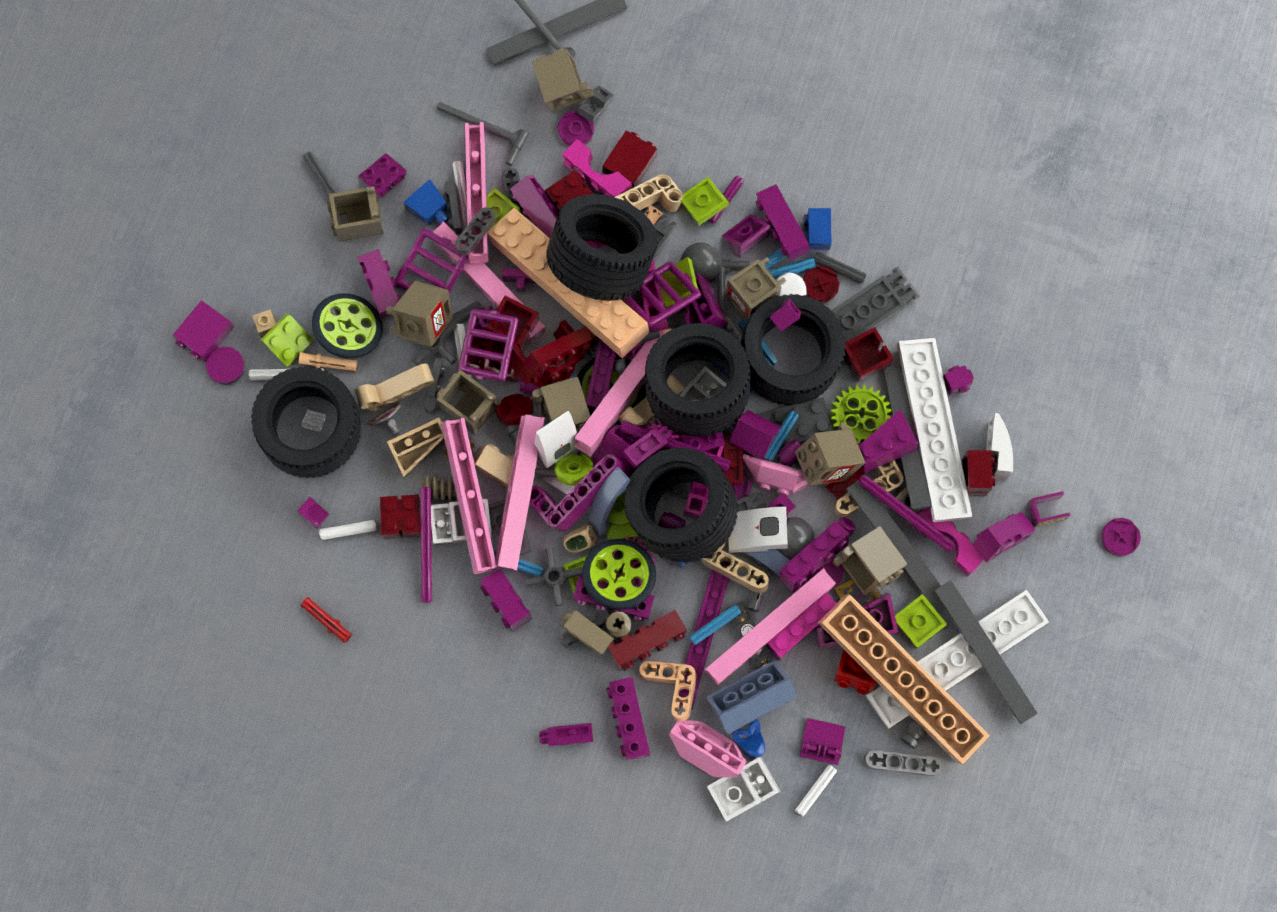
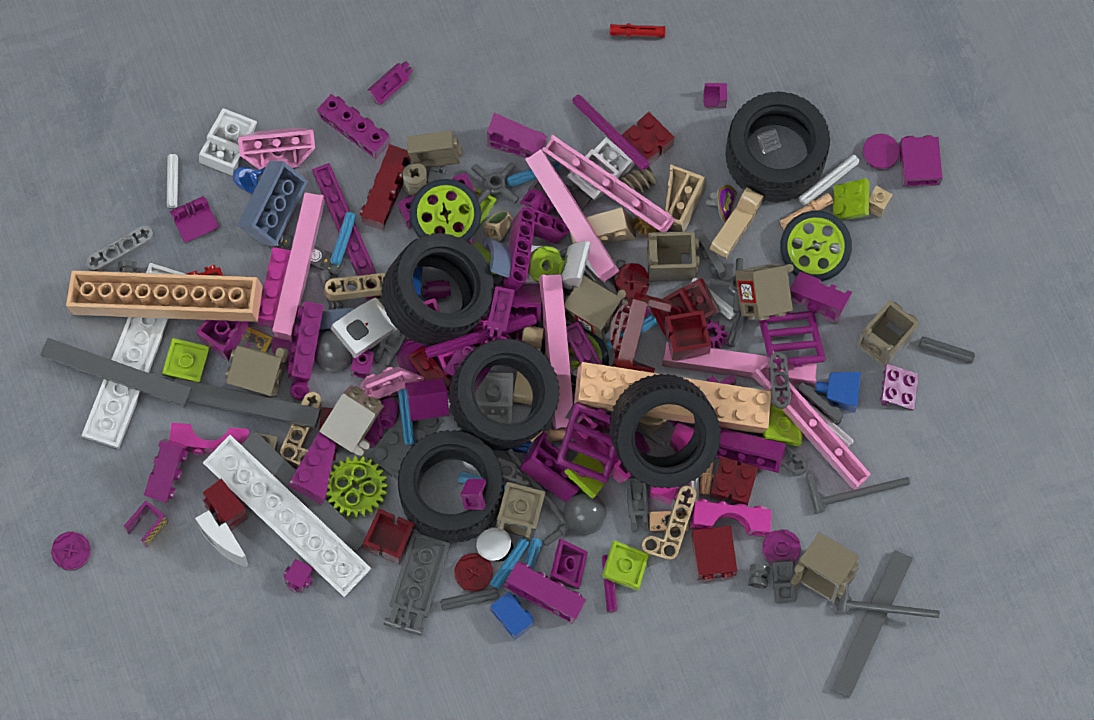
camera: 140 degrees right, 5 degrees down
white axle [319,520,377,540] -> none
magenta bar [458,309,519,382] -> none
light nougat beam [639,661,697,722] -> none
magenta axle [858,475,955,552] -> none
none -> magenta brick [520,189,554,214]
none -> dark grey wheel [748,564,770,589]

